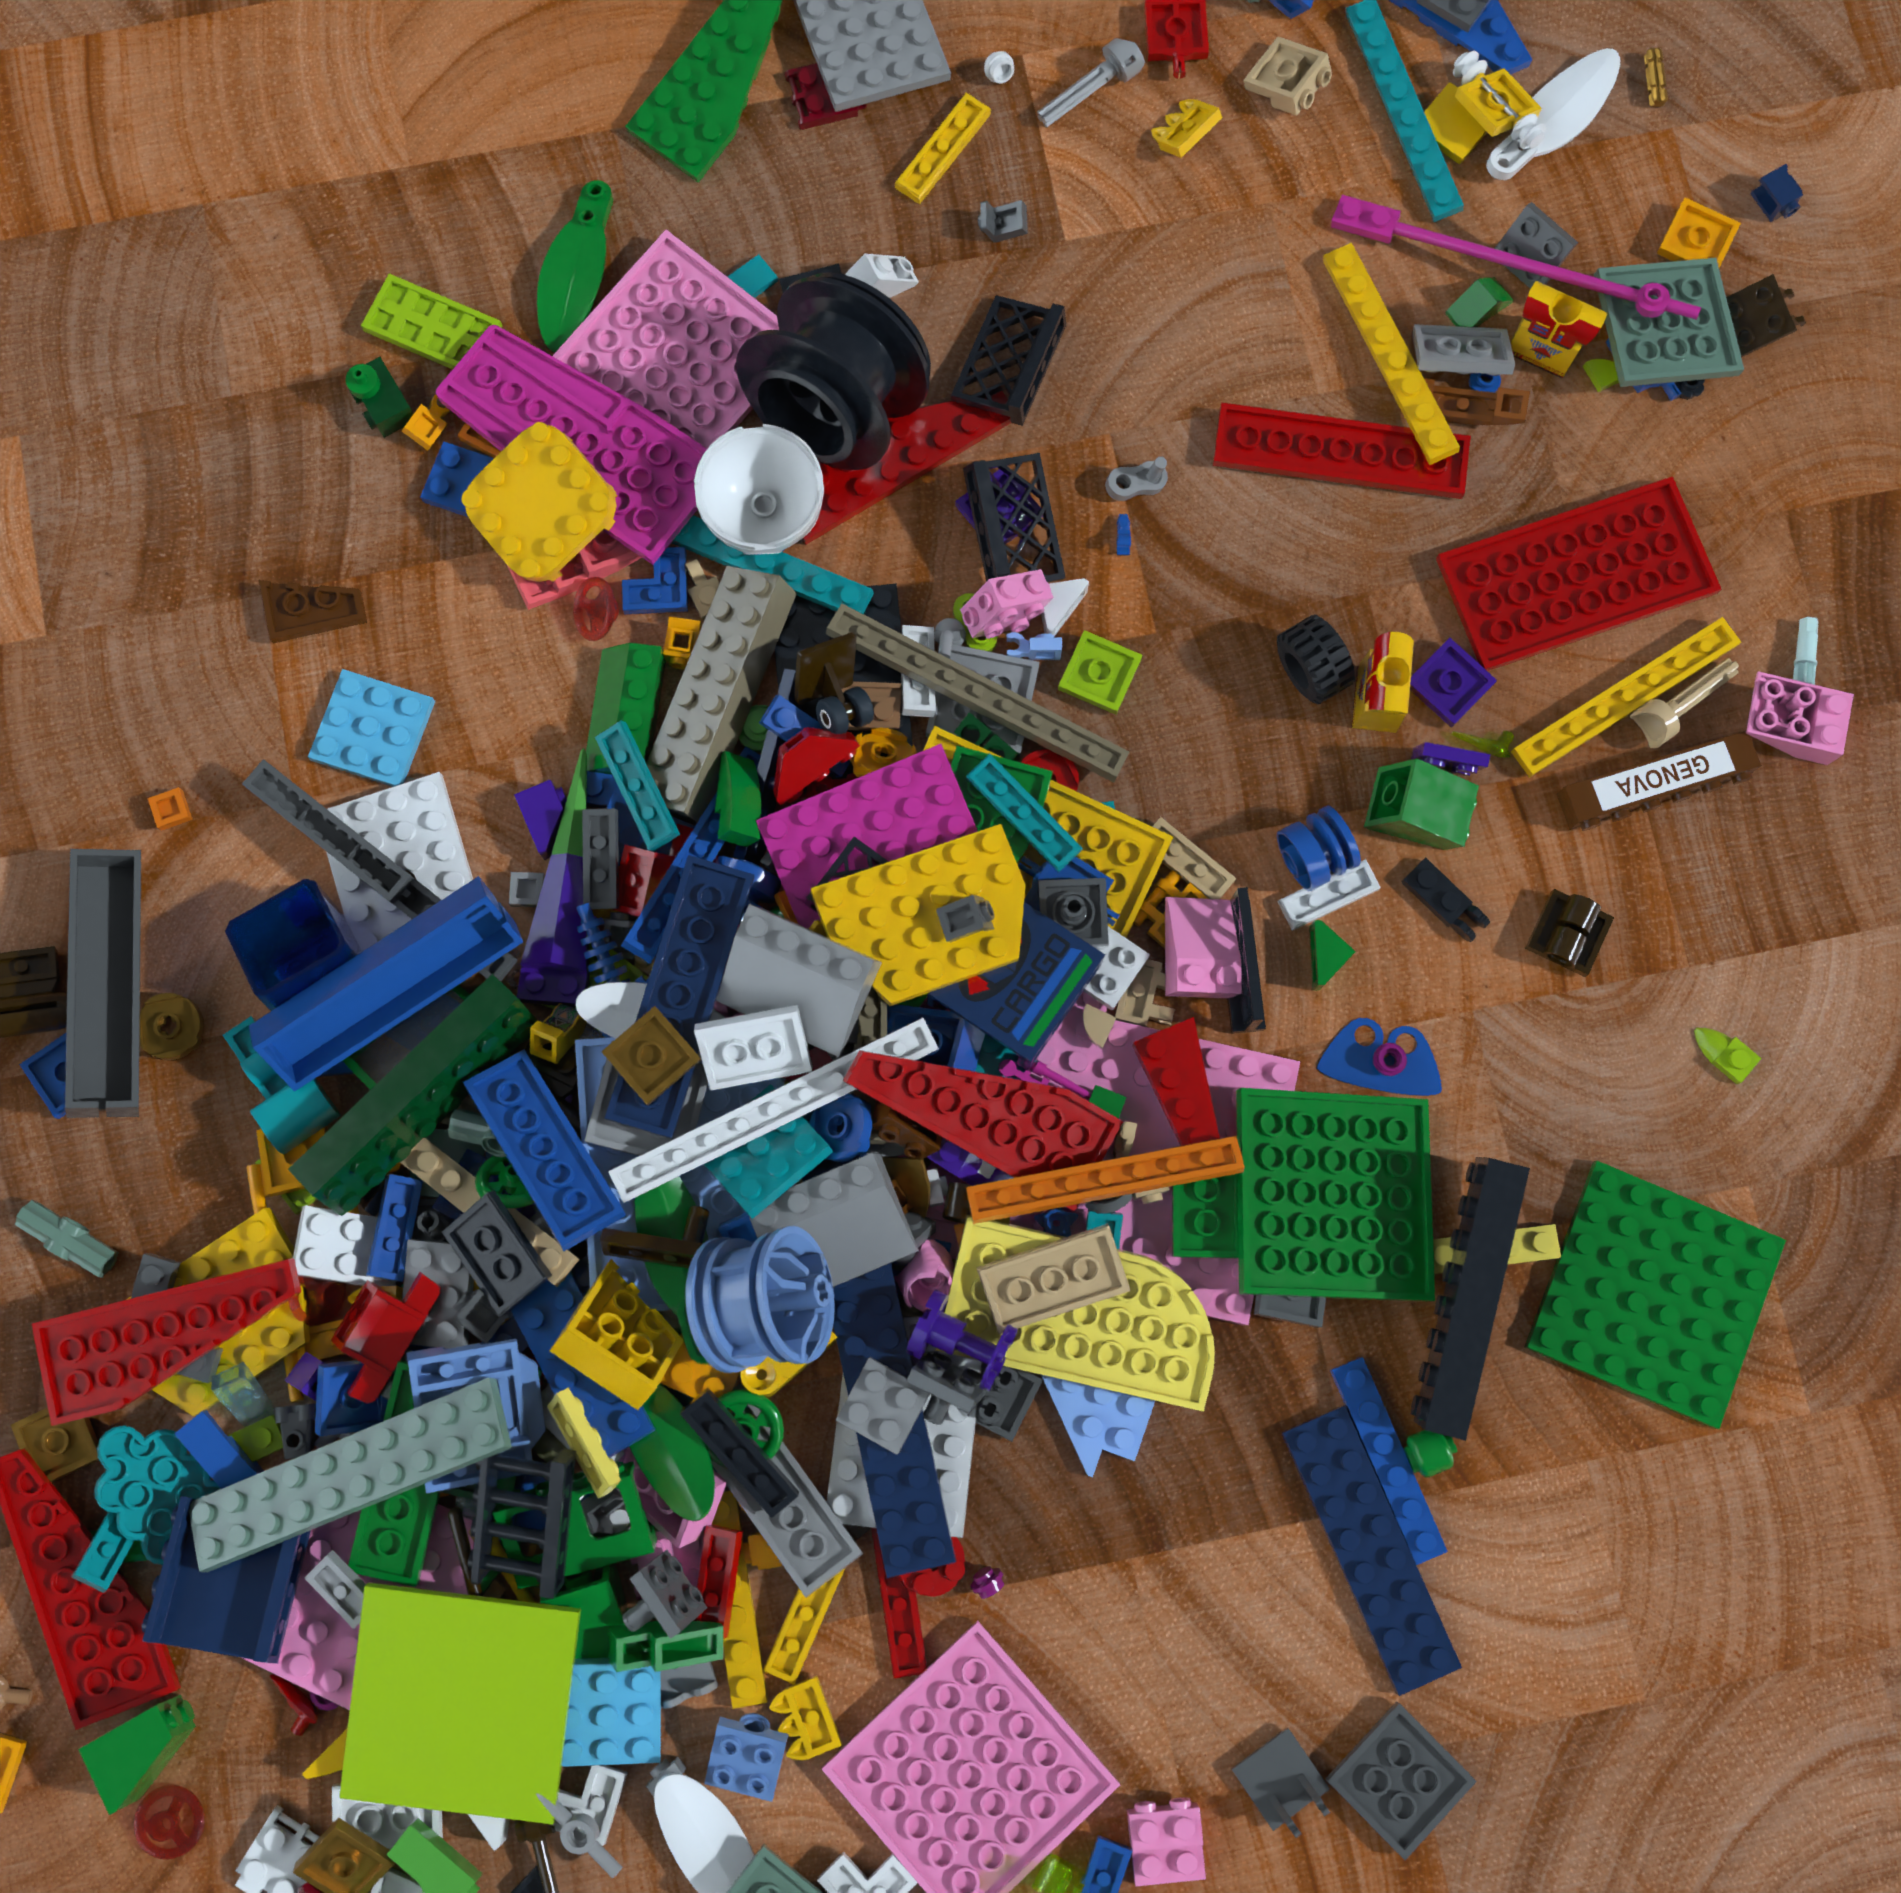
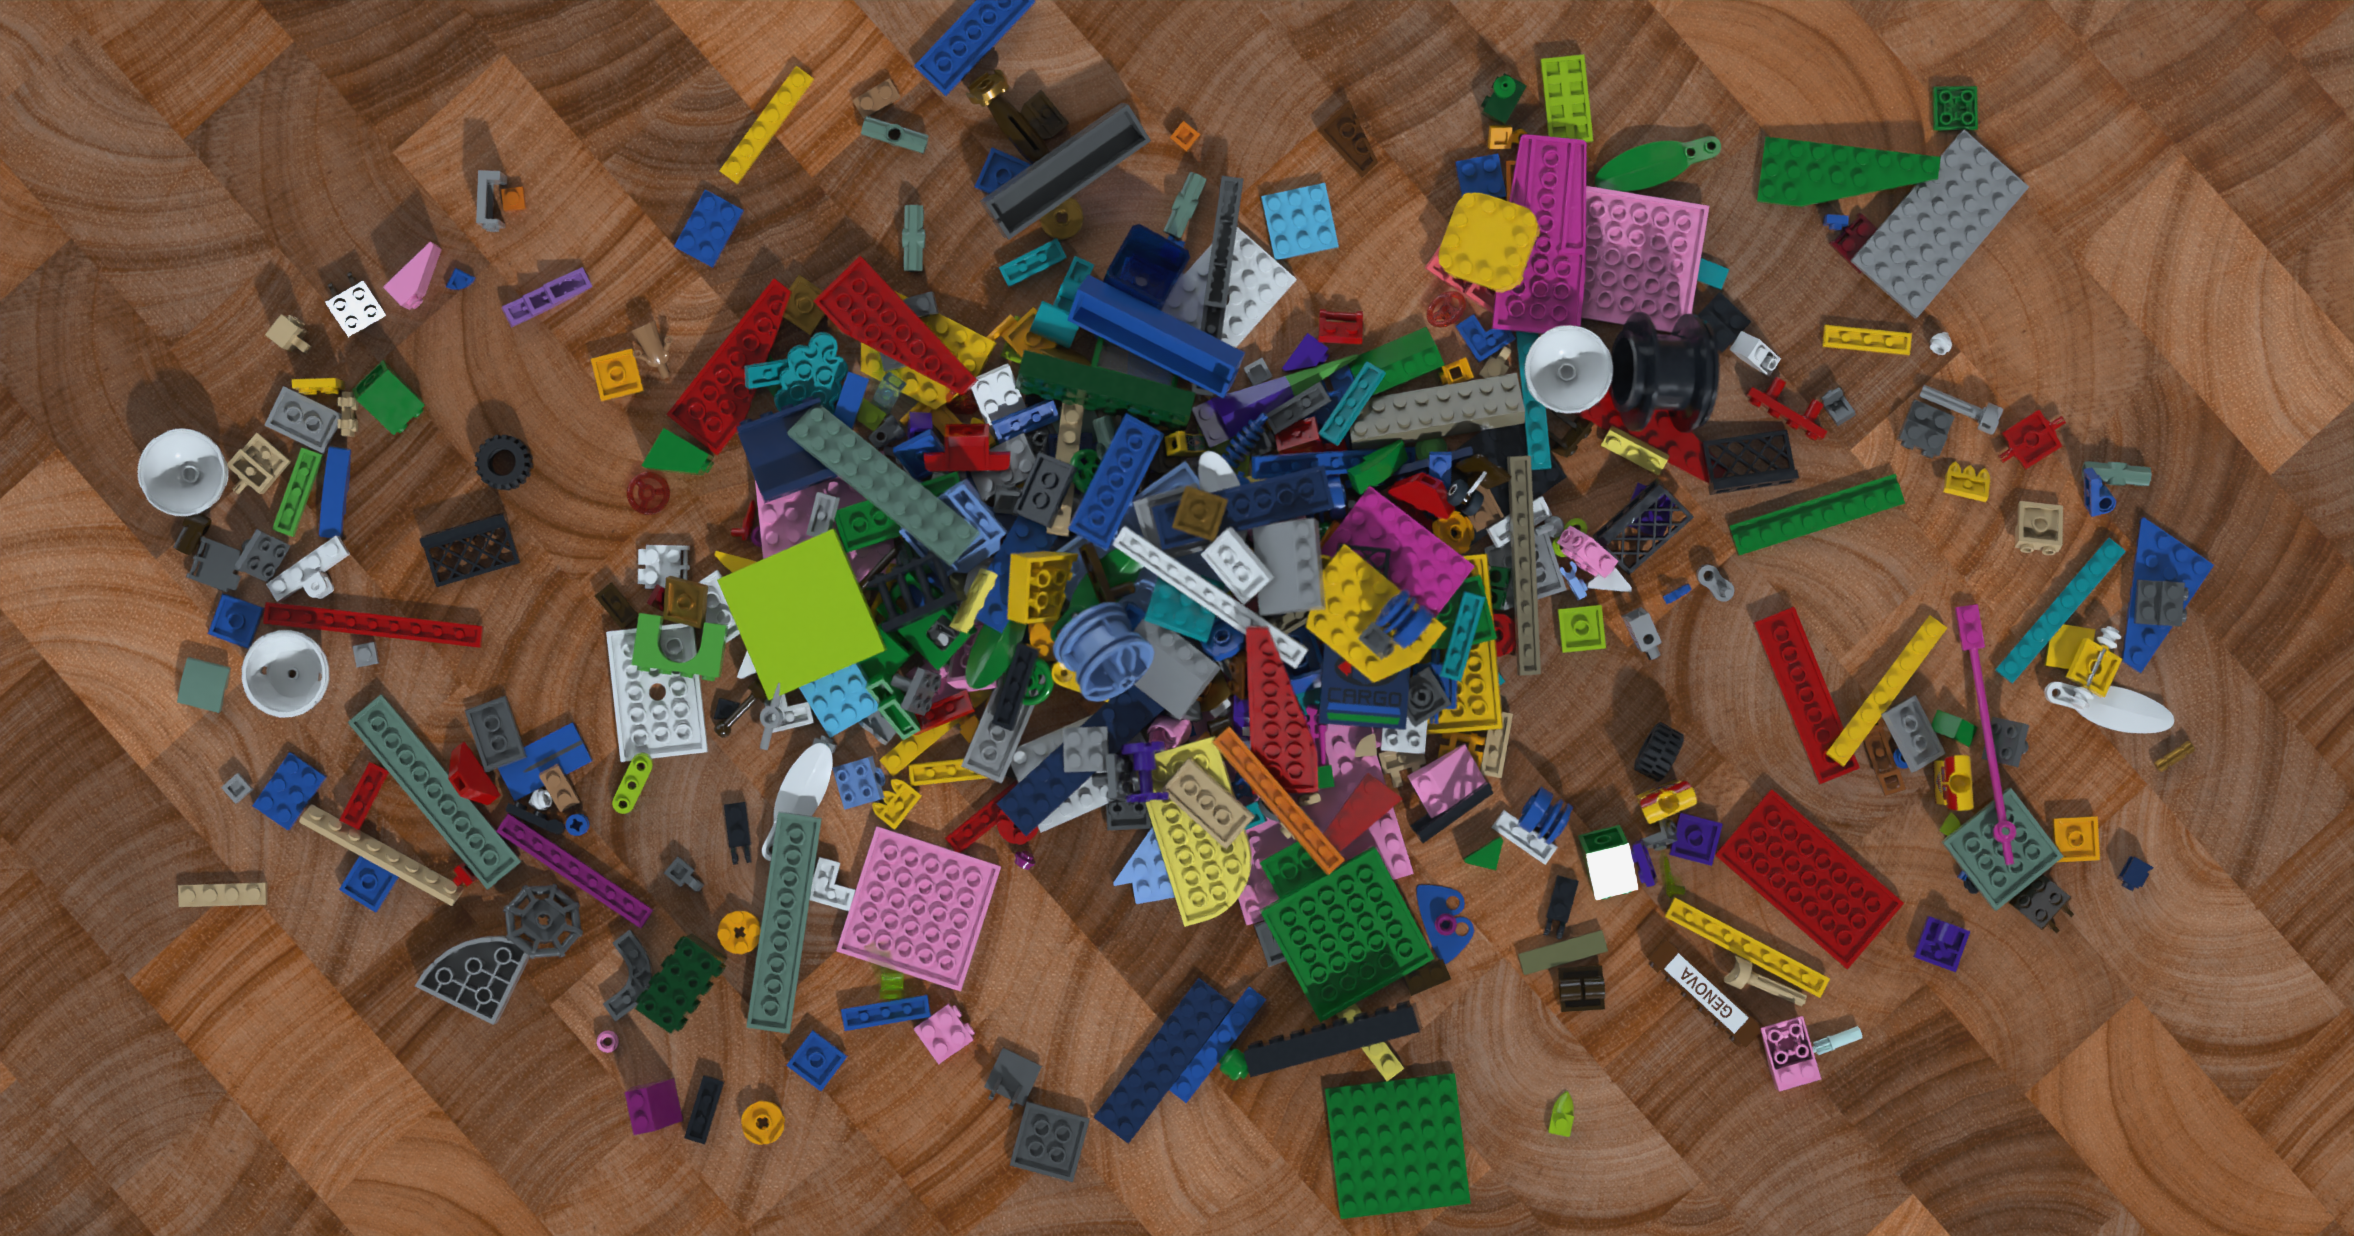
camera: 65 degrees right, 10 degrees up
none -> teal plate [999,238,1067,287]
none -> sand green piece [1163,172,1207,239]
none -> red plate [1318,309,1363,344]
none -> blue wheel [1375,589,1434,649]
none -> dark brown plate [1403,958,1451,996]
none -> olive tile [1518,930,1608,975]
none -> dark brown plate [1548,410,1594,458]
none -> light yellow plate [1601,426,1670,476]
none -> light grey torso [1621,607,1662,660]
none -> dark grey bracket [1643,818,1678,851]
none -> green plate [1729,474,1905,556]
none -> red plate [1745,377,1828,441]
none -> blue plate [1823,214,1849,230]
none -> dark grey plate [1896,399,1955,459]
none -> dark purple plate [1913,916,1970,972]

